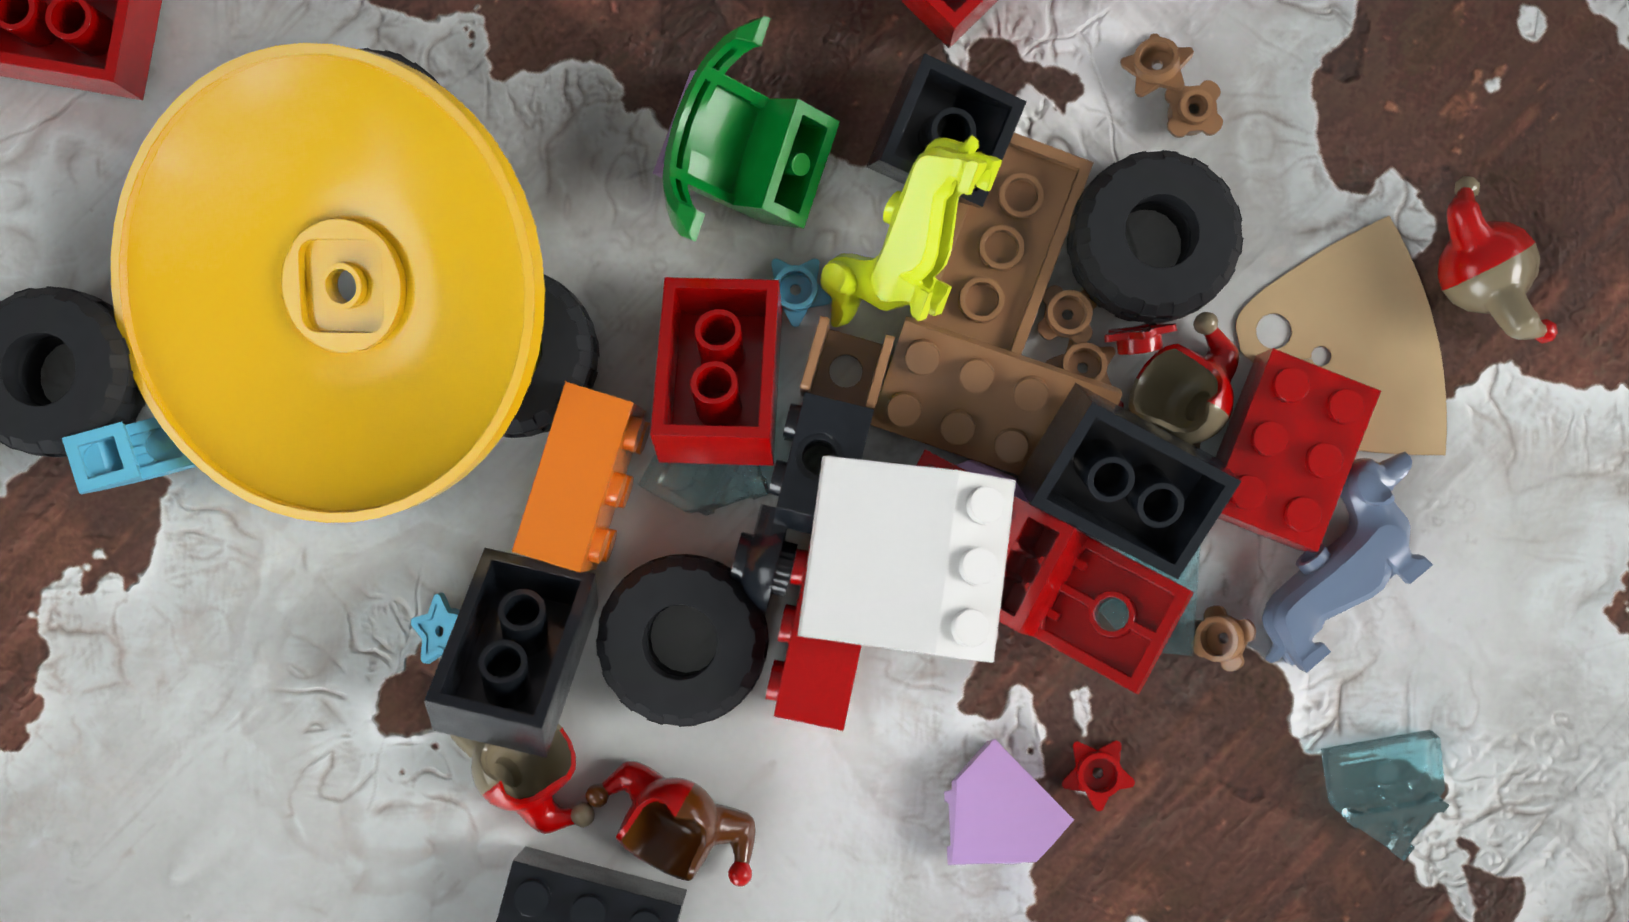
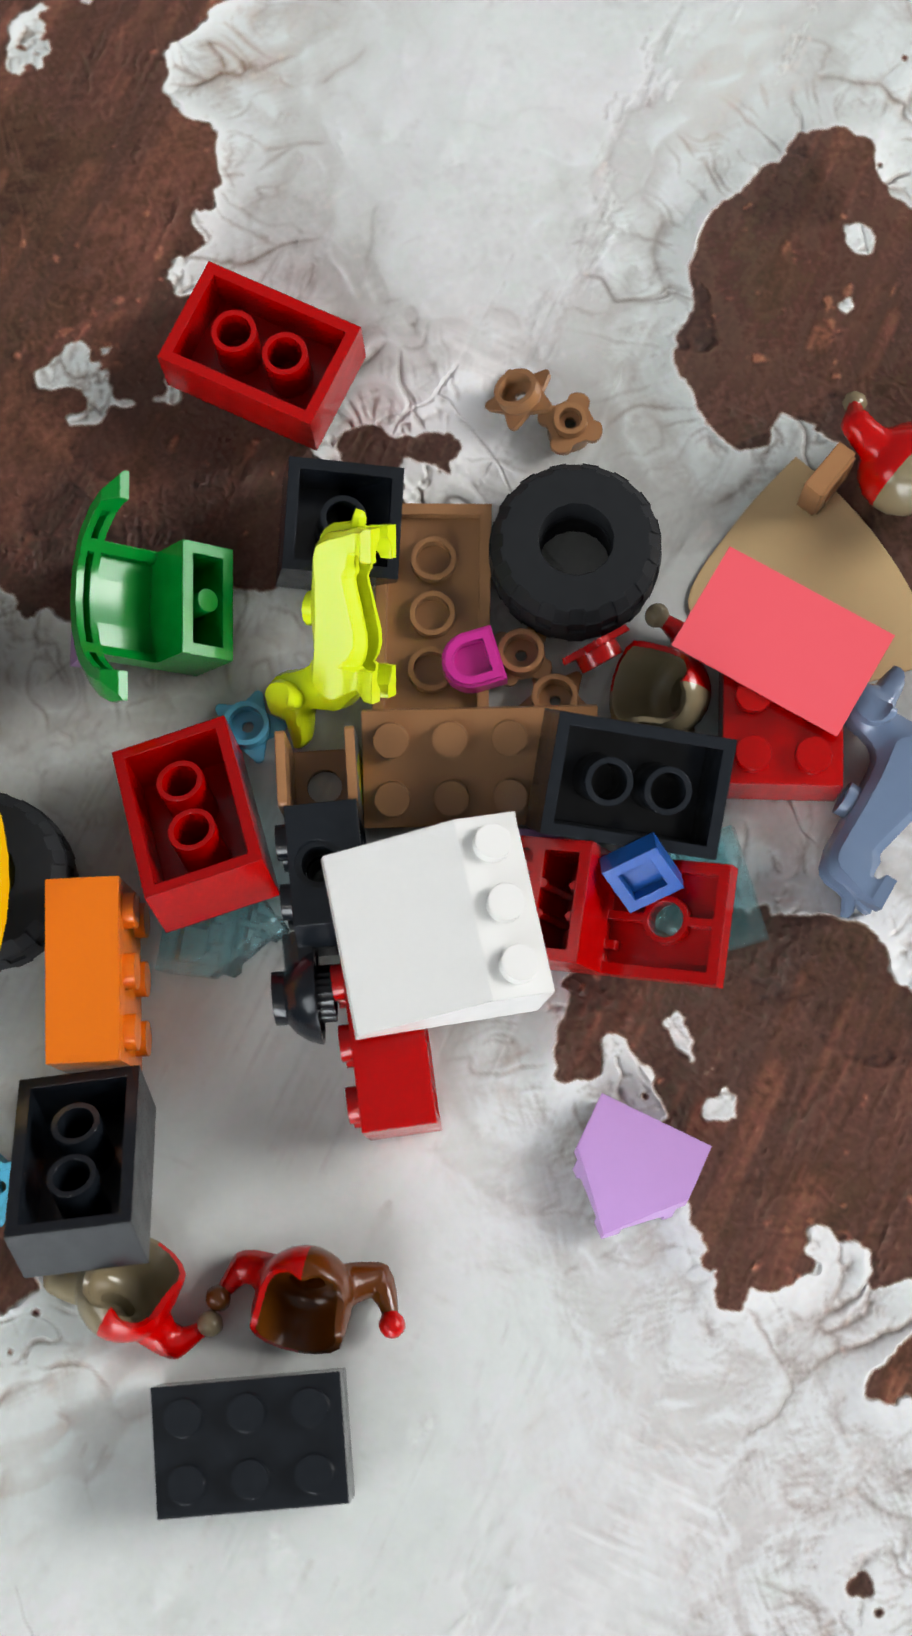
camera: 15 degrees left, 10 degrees down
black tyre [596,554,769,727] -> none
red plate [1062,740,1135,812] -> none
medium nougat plate [1192,605,1256,671] -> none
none -> dark pink tile [442,625,508,693]
none -> blue tile [599,832,684,913]
none -> coral piece [671,546,895,737]
none -> medium nougat tile [797,441,856,516]

